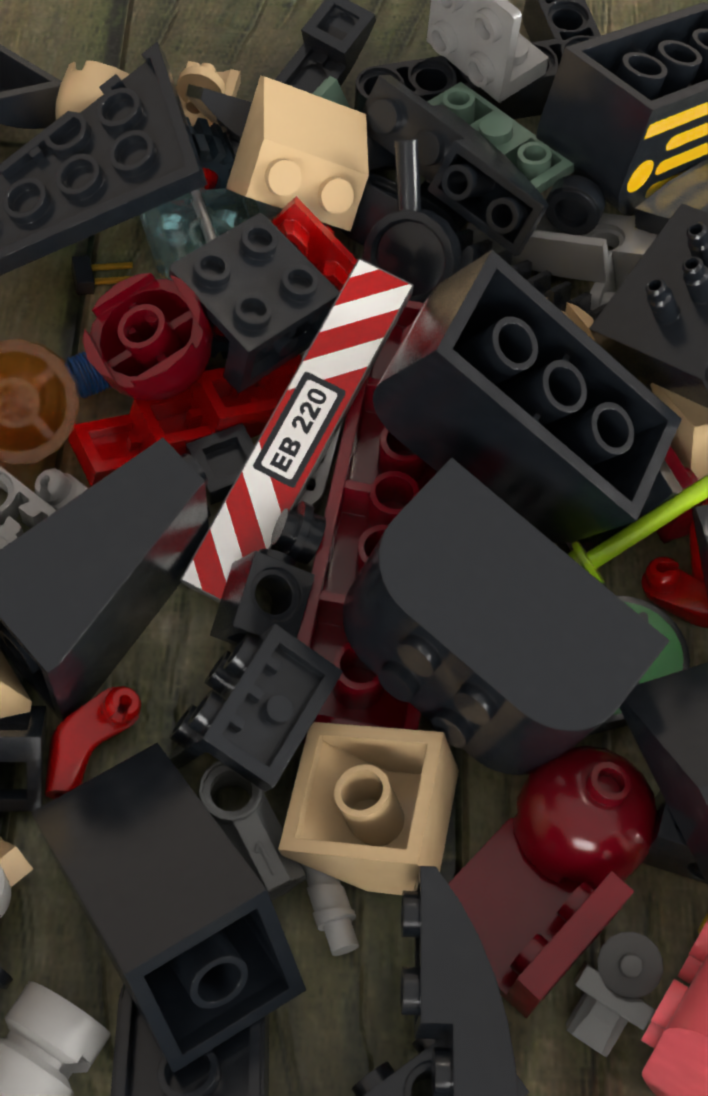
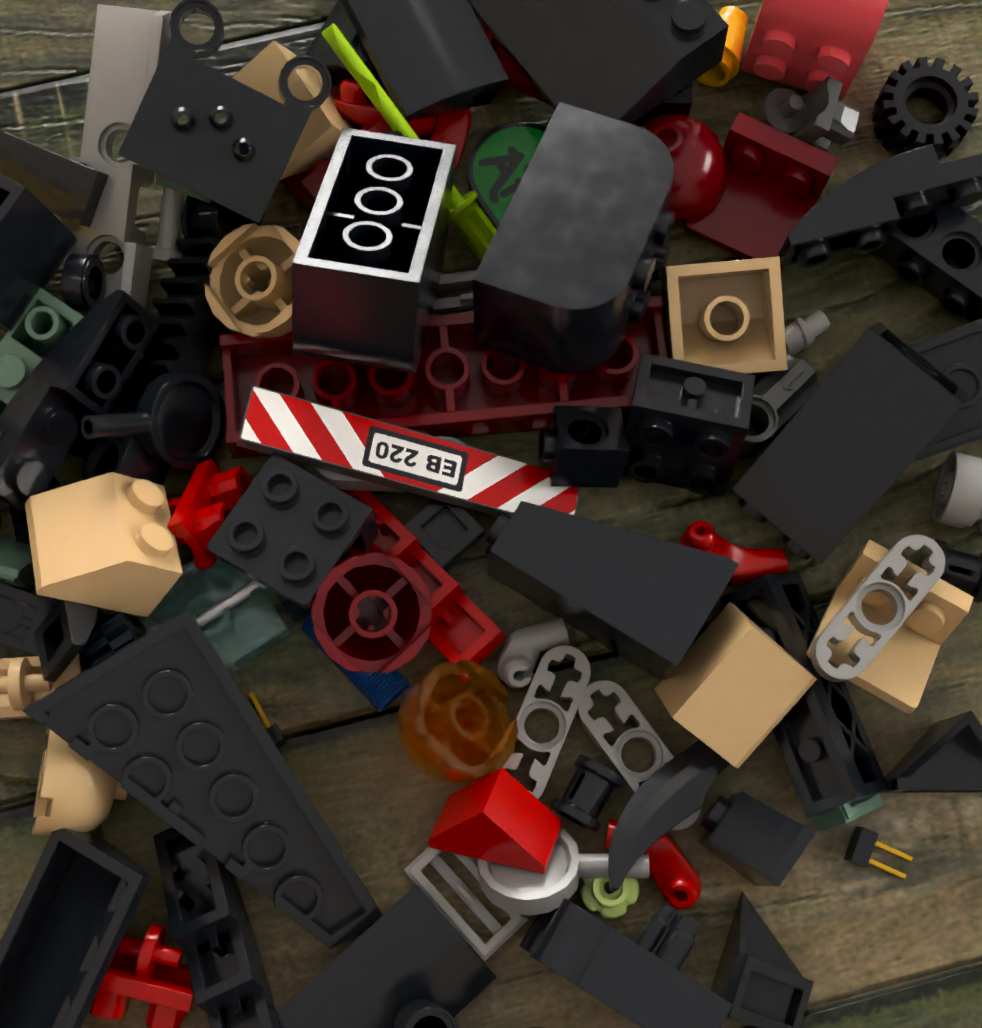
camera: 105 degrees left, 15 degrees up
black plate [271,501,326,565] -> none

